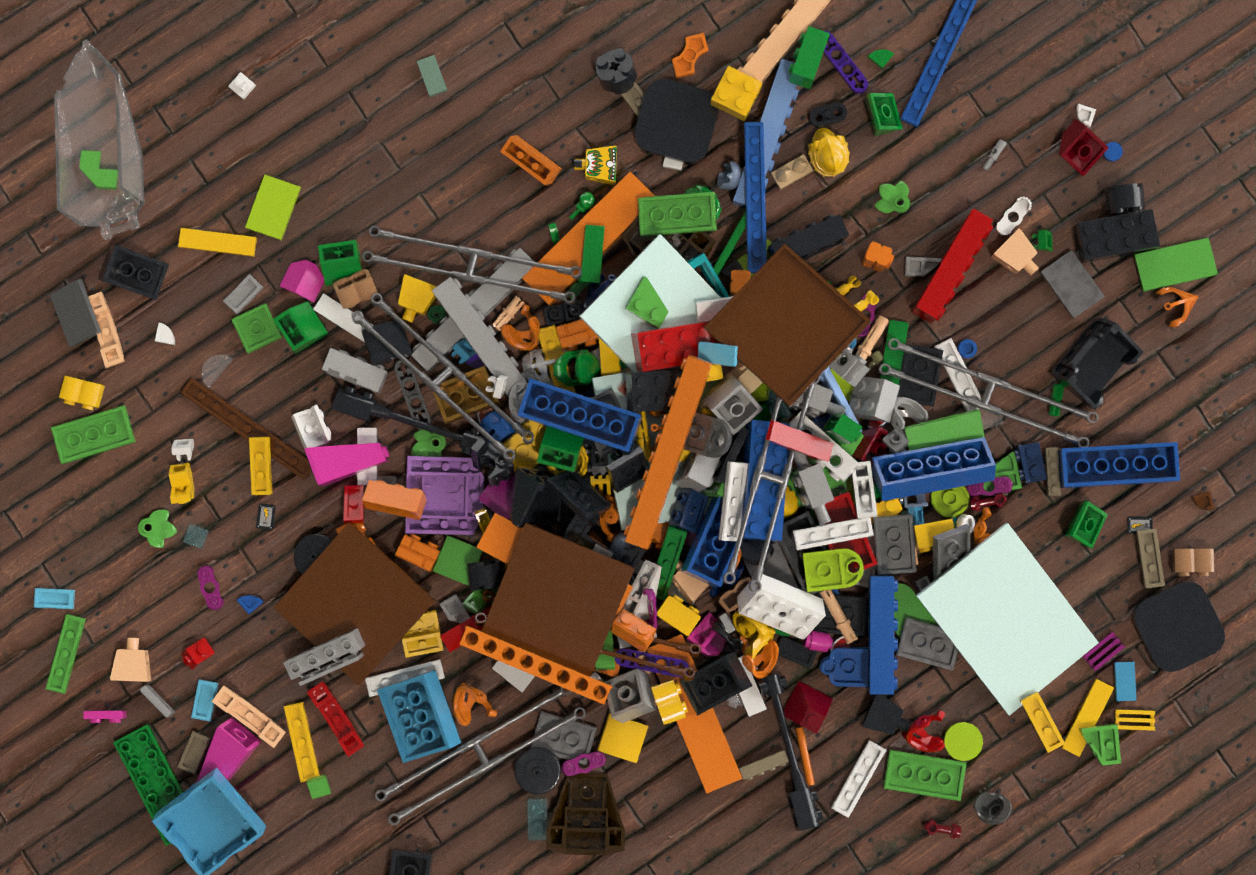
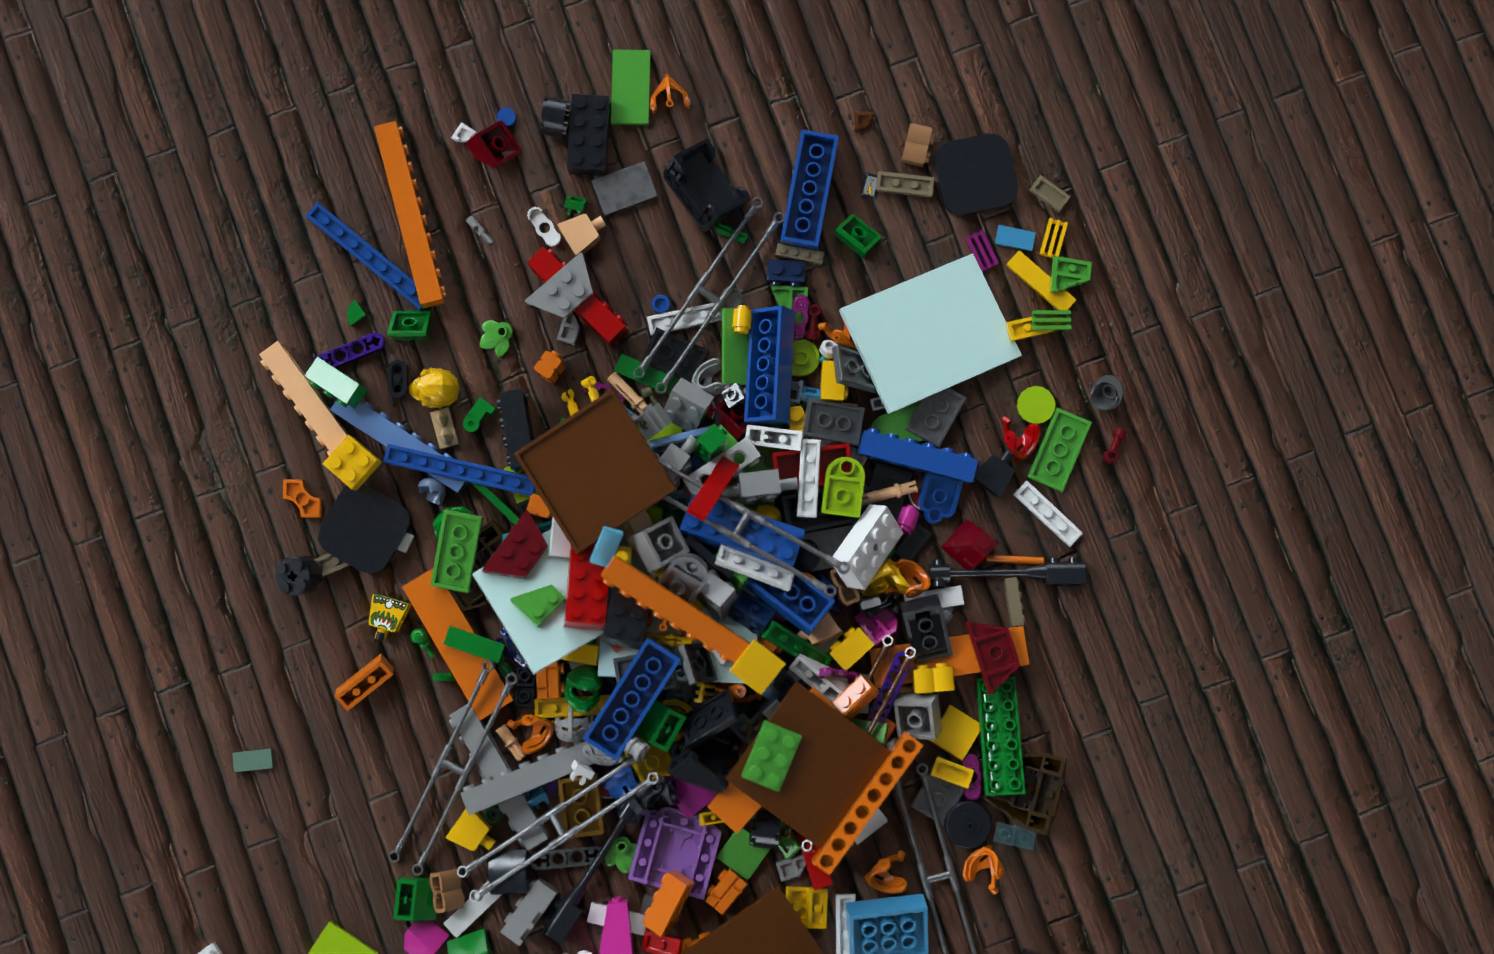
camera: 75 degrees left, 0 degrees up
none -> orange brick [374,121,447,309]
none -> green leg [463,397,498,433]
none -> dark red wing [482,510,548,579]
none -> light grey wing [525,252,593,319]
none -> light grey wheel [624,736,649,761]
none -> yellow tile [729,639,786,695]
none -> yellow brick [732,305,753,335]
none -> bright green plate [741,720,802,792]
none -> yellow tile [931,757,974,789]
none -> orange helmet [963,845,1005,895]
none -> dark red wing [965,621,1021,695]
none -> green plate [976,677,1025,796]
none -> dark tan tile [1029,175,1071,213]
none -> bright green tile [1032,310,1072,331]

